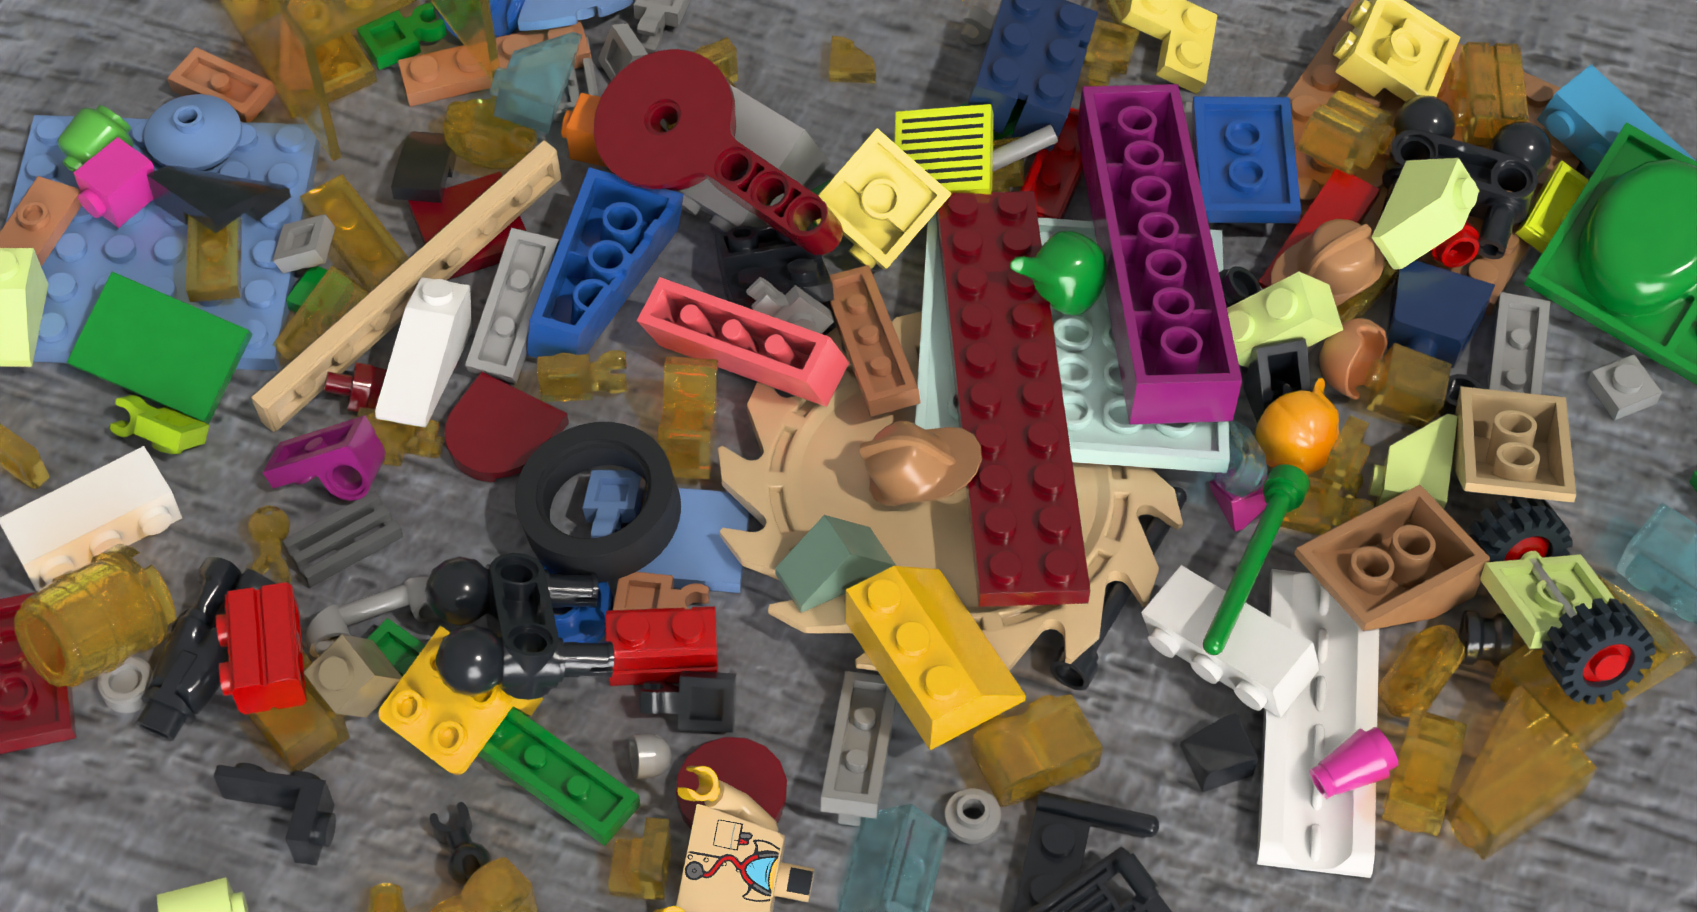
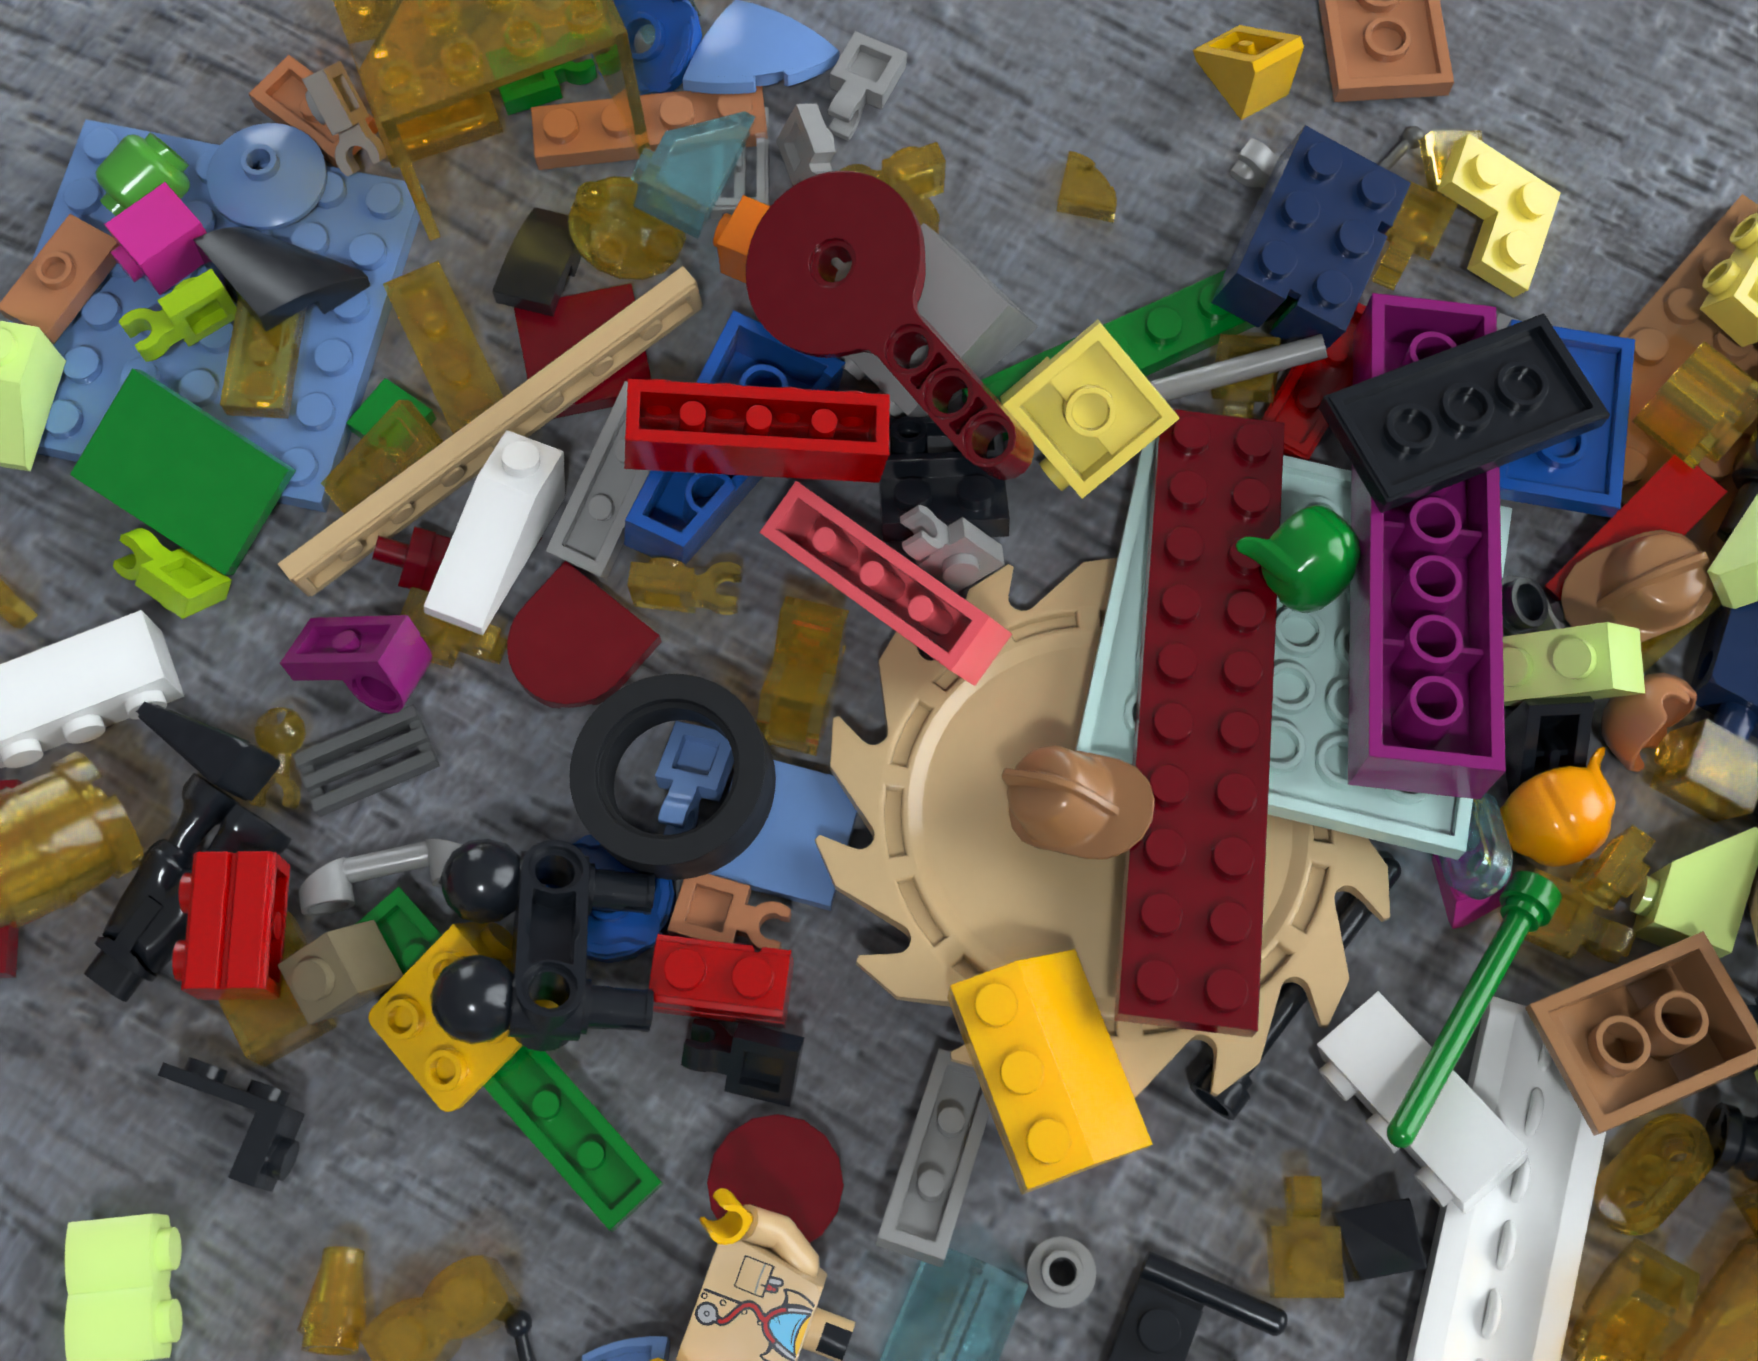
camera: 10 degrees right, 15 degrees up
light grey tile [98,656,153,713] -> none
light grey plate [273,214,335,273] -> none
black arm [430,802,492,887] -> none
clear yellow bracket [608,817,672,900] -> none
light grey hinge [628,733,672,779] -> none
sand green slope [775,515,896,613] -> none
nougat plate [827,265,921,417] -> none
neon yellow tile [894,104,994,194] -> none
clear yellow brick [971,694,1103,807] -> none
dark pink cone [1309,727,1398,799] -> none
none -> lime plate [119,268,242,362]
none -> black slope [136,701,280,802]
none -> light grey plate [302,61,386,177]
none -> red brick [624,379,890,483]
none -> clear yellow plate [1267,1176,1345,1298]
none -> black tile [1319,313,1610,513]

